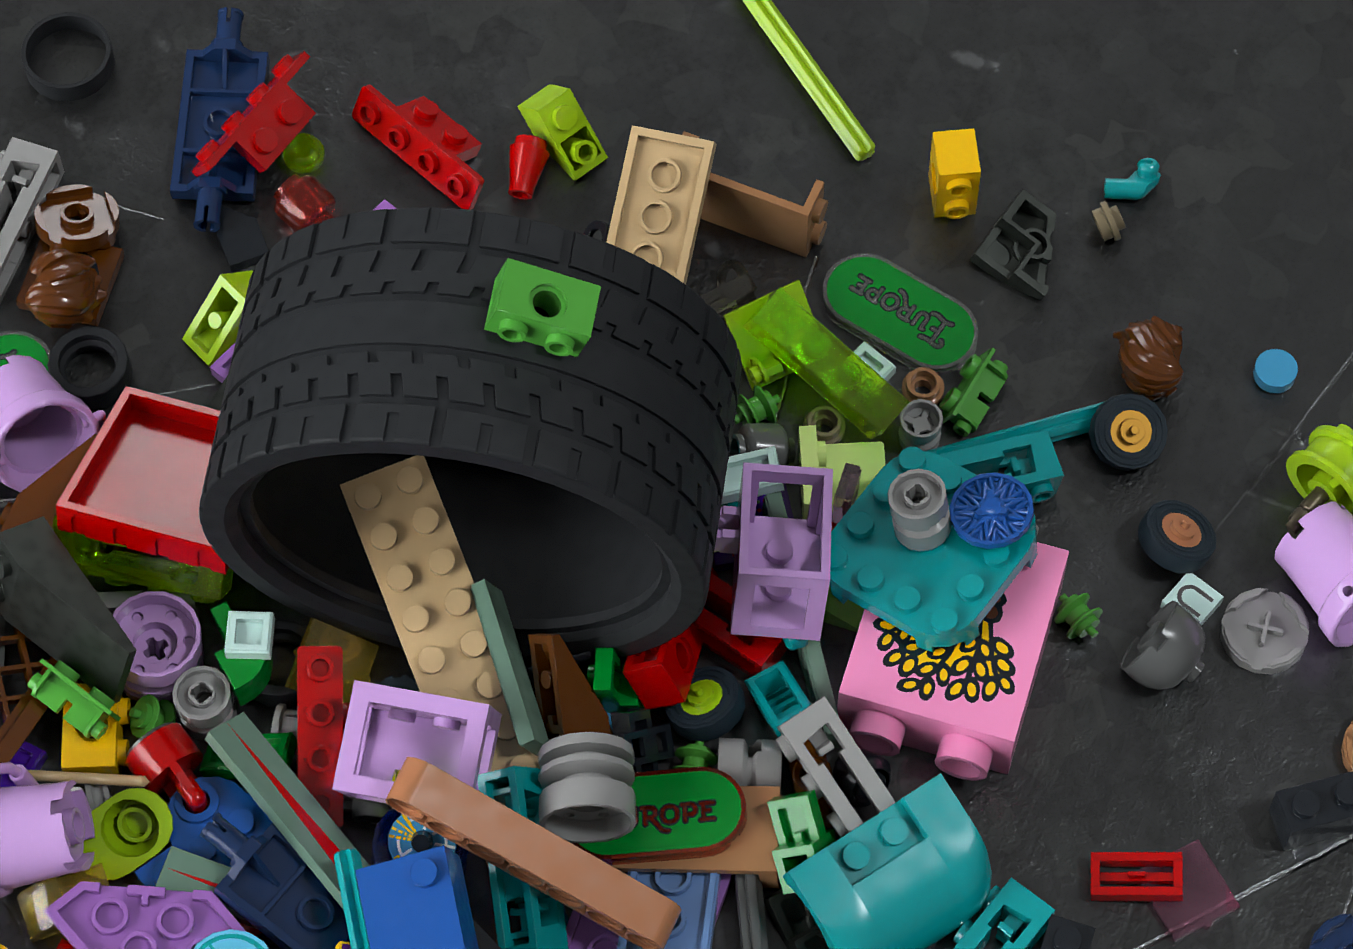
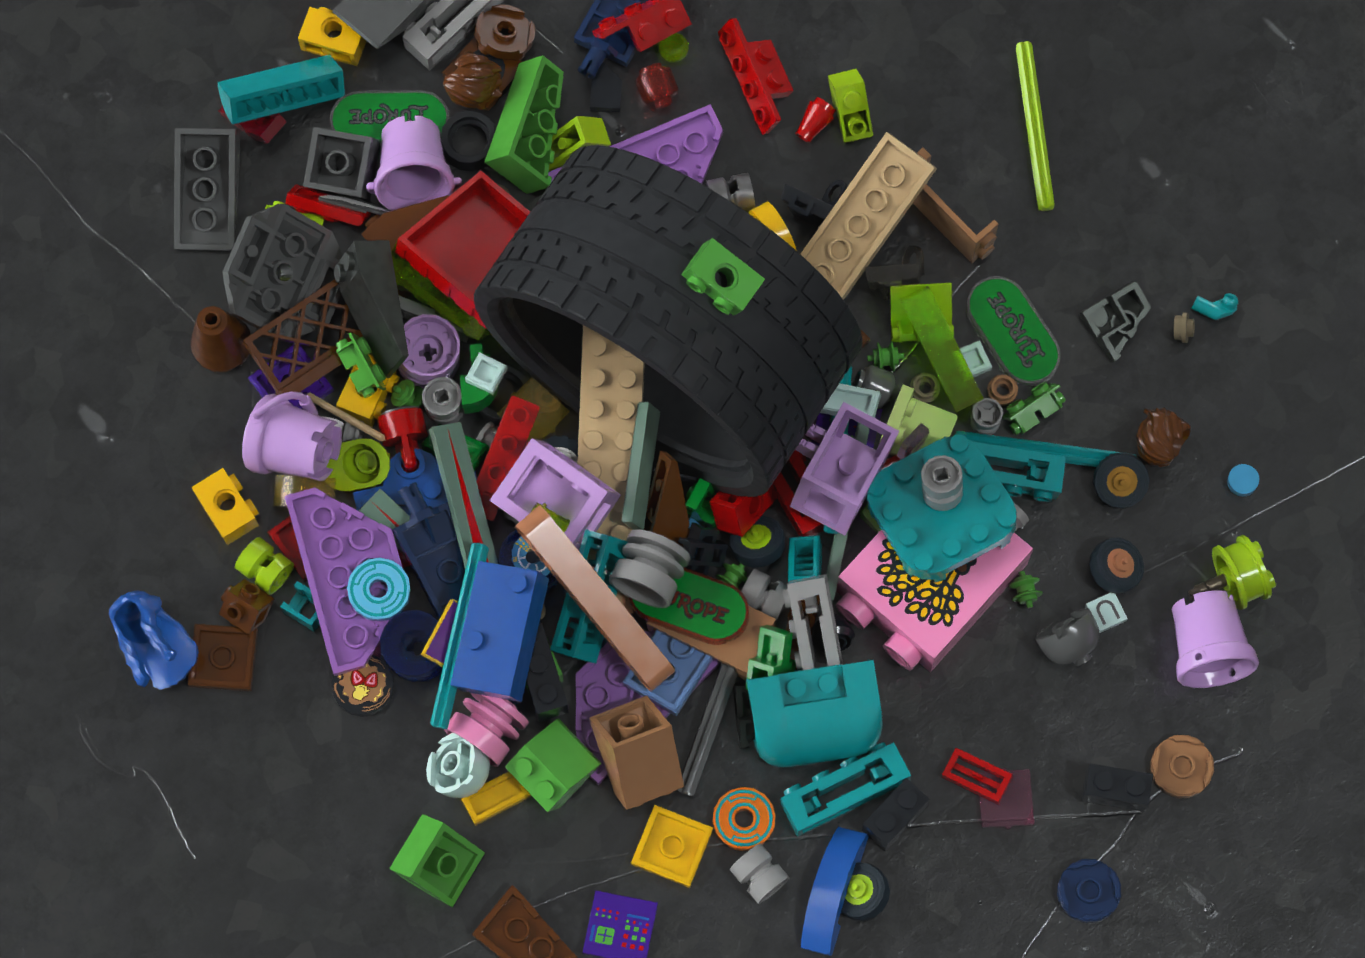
camera: 25 degrees right, 10 degrees up
yellow brick [928,128,981,219] -> none
blue wheel [949,472,1034,549] -> none
light grey tile [1220,588,1309,674] -> none
none -> bright green wedge [485,55,564,194]

